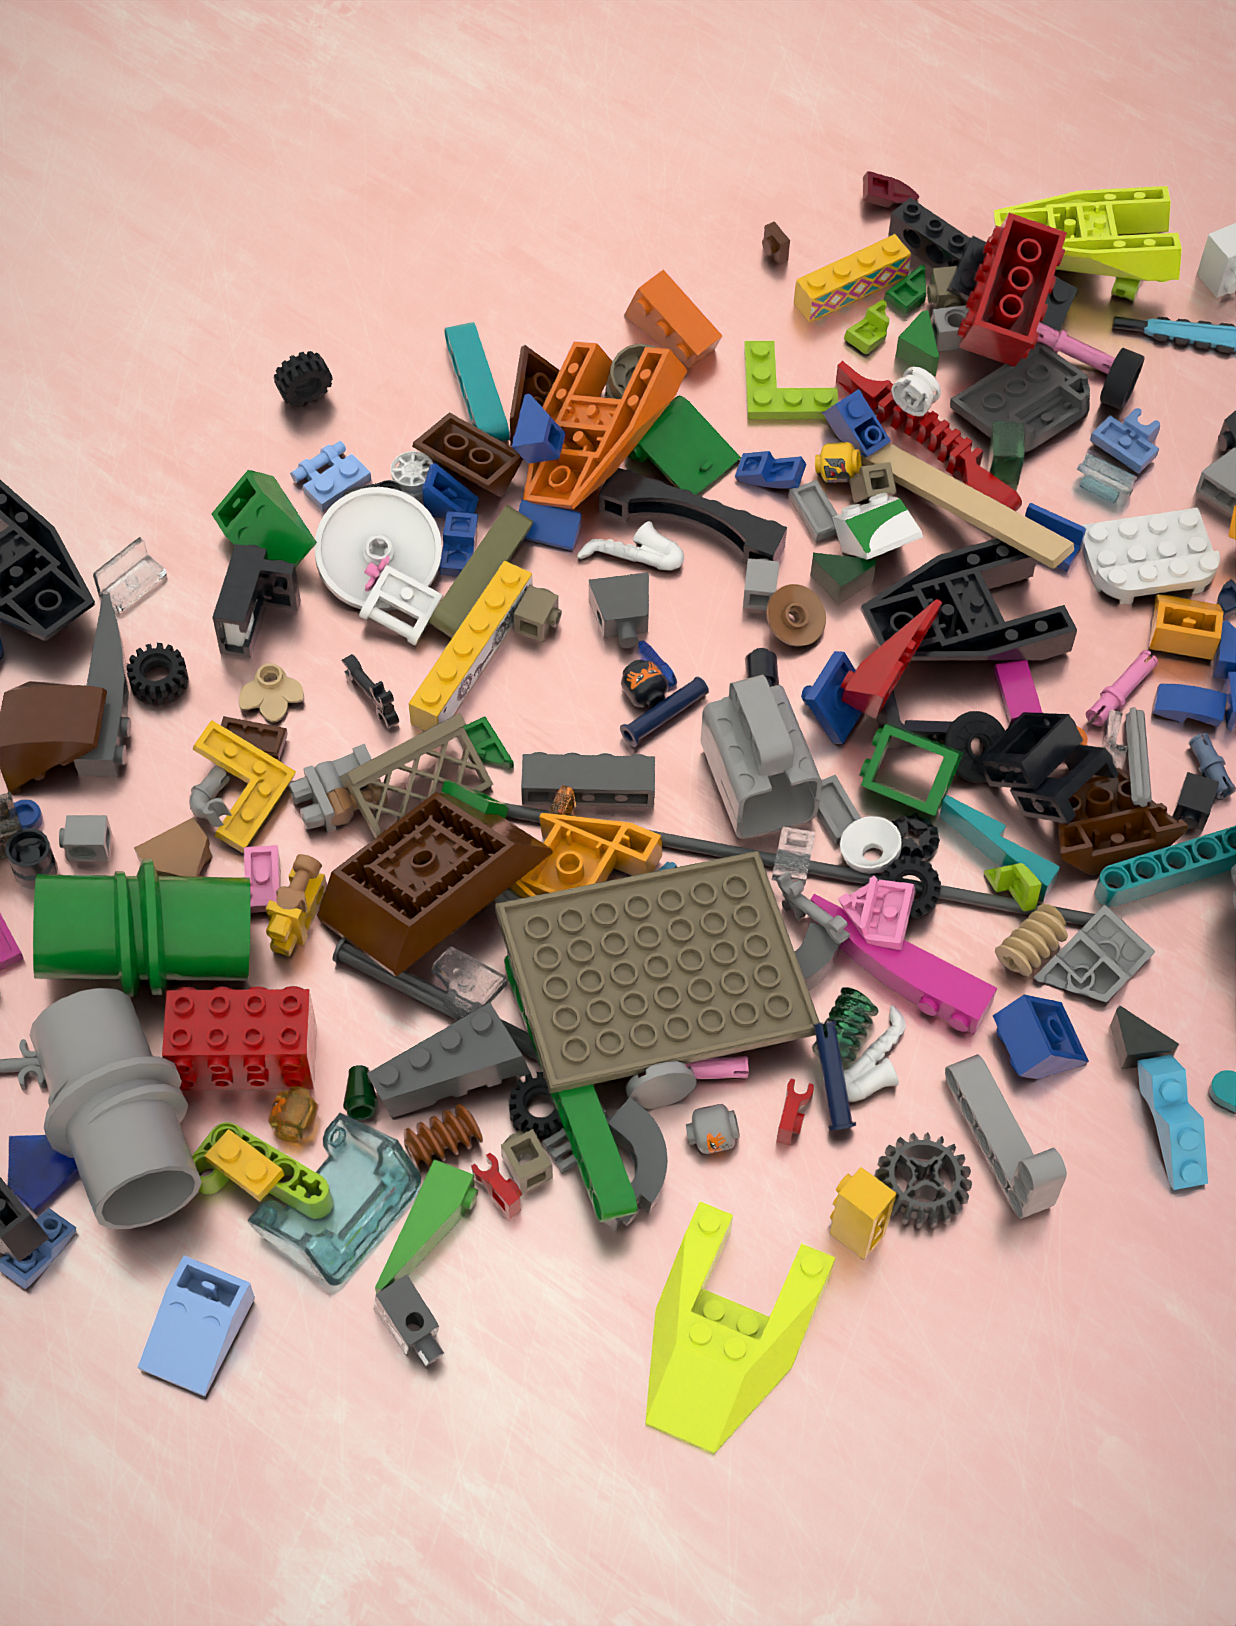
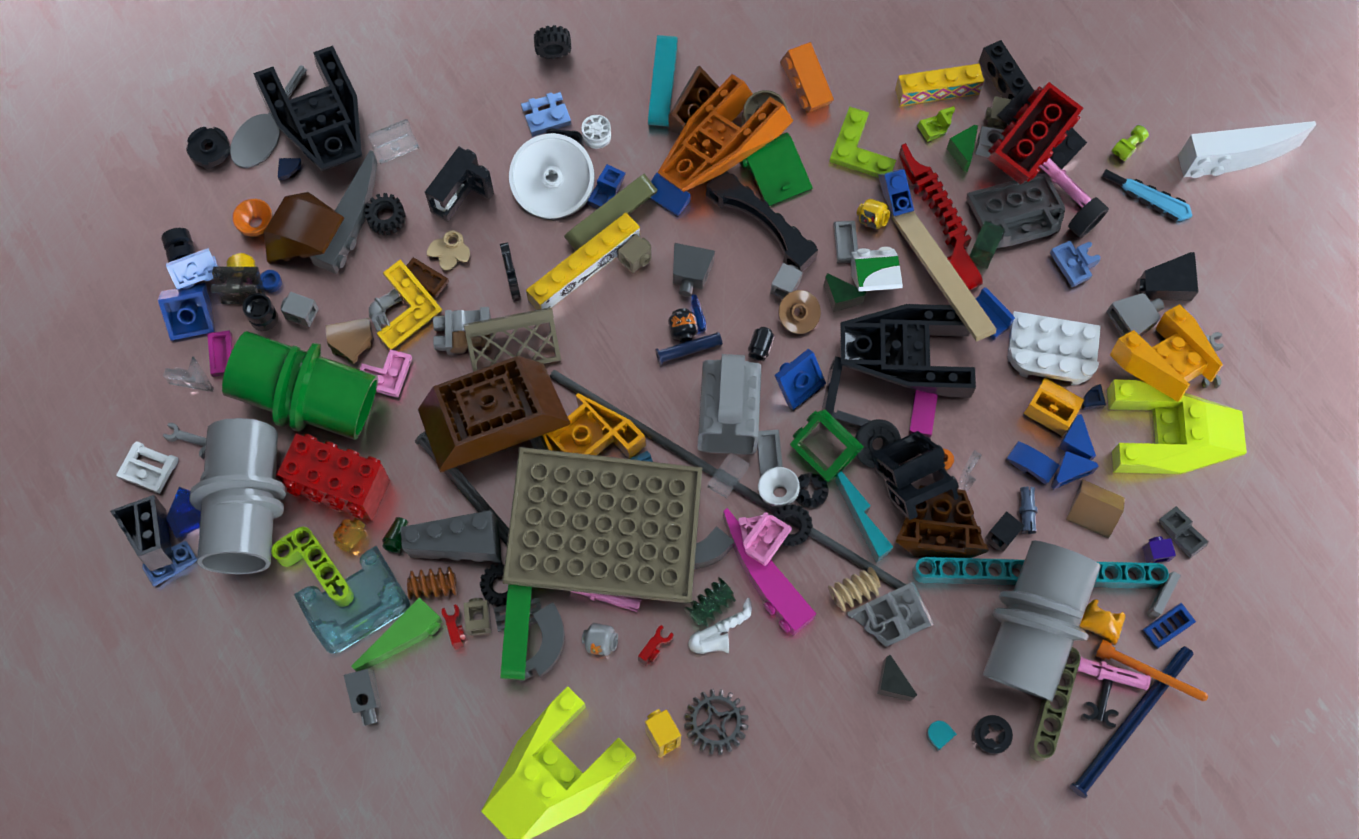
camera: 20 degrees right, 10 degrees up
light blue slope [138,1255,255,1397] -> none
yellow plate [204,1129,284,1201] -> none
green slope [211,469,317,568] -> none
yellow hips [266,854,327,956] -> none
white plate [359,565,443,646] -> none
bright pink plant [364,555,390,591] -> none
reddish brown slope [412,412,523,497] -> none
blue slope [422,463,479,520] -> none
clear tile [431,946,508,1017] -> none
green tile [441,780,509,818] -> none
green tile [457,716,514,769] -> none
blue slope [512,394,565,464] -> none
dark grey brick [521,752,655,807] -> none
clear orange tile [548,785,577,816] -> none
white piece [577,521,685,571] -> none
light grey tile [626,1061,697,1109] -> none
blue slope [734,451,807,488] -> none
reddish brown plate [762,221,790,265] -> none
light grey bar [777,871,850,944] -> none
dark blue pin [813,1020,857,1130] -> none
red wedge [840,599,942,720] -> none
dark tan brick [849,462,896,504] -> none
dark red plate [863,171,920,208] -> none
green tile [884,264,927,316] -> none
white wheel [891,367,941,416] -> none
light grey beam [945,1054,1067,1219] -> none
lime slope [984,863,1042,912] -> none
blue slope [992,994,1089,1079] -> none
neon yellow wedge [993,186,1182,282] -> none
clear light blue piece [1076,453,1137,503] -> none
bright pink pin [1085,650,1158,726] -> none
light grey axle [1125,707,1152,807] -> none
medium azure arch [1137,1054,1208,1190] -> none

